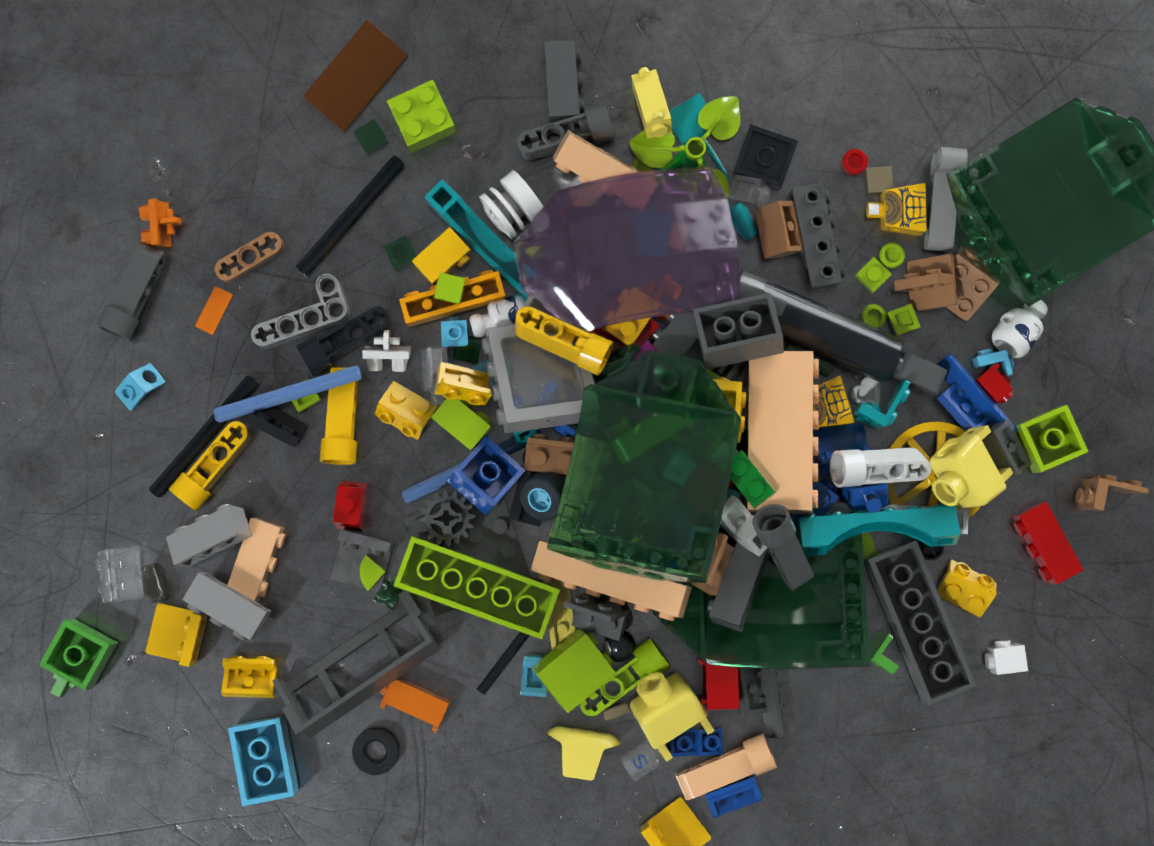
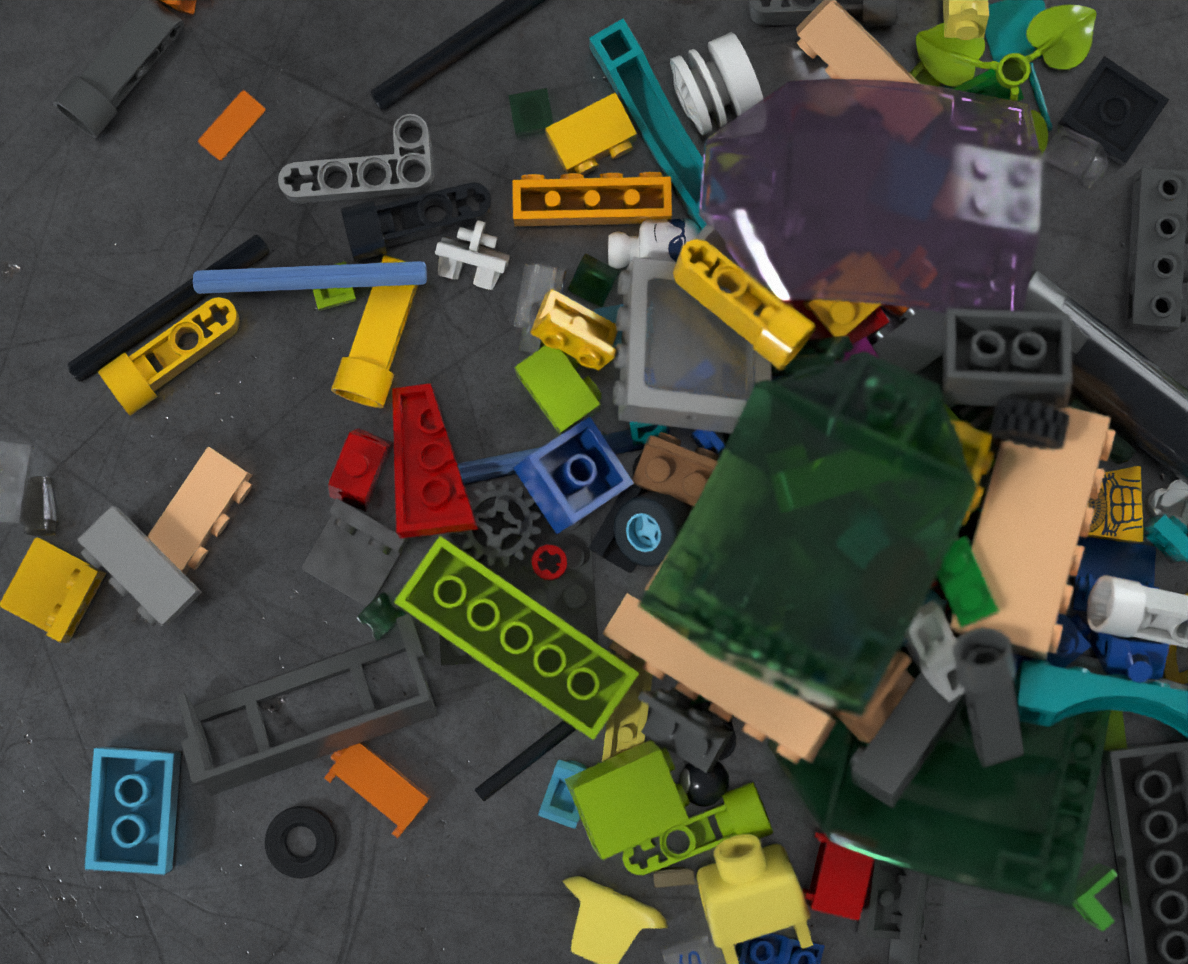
camera: 20 degrees right, 0 degrees up
medium azure bracket [115,363,166,411] -> none
light grey brick [166,504,252,568] -> none
medium nougat beam [215,232,284,282] -> none
yellow bracket [221,655,278,698] -> none
black bracket [244,407,306,447] -> none
lime tile [360,555,386,591] -> none
yellow bracket [375,381,437,440] -> none
lime tile [434,273,466,304] -> none
medium azure bracket [441,317,469,347] -> none
teal cone [724,202,758,241] -> none
medium nougat brick [755,201,804,259] -> none
none -> red wing [392,383,478,539]
none -> red bush [532,544,567,580]
none -> black tyre [990,398,1070,450]

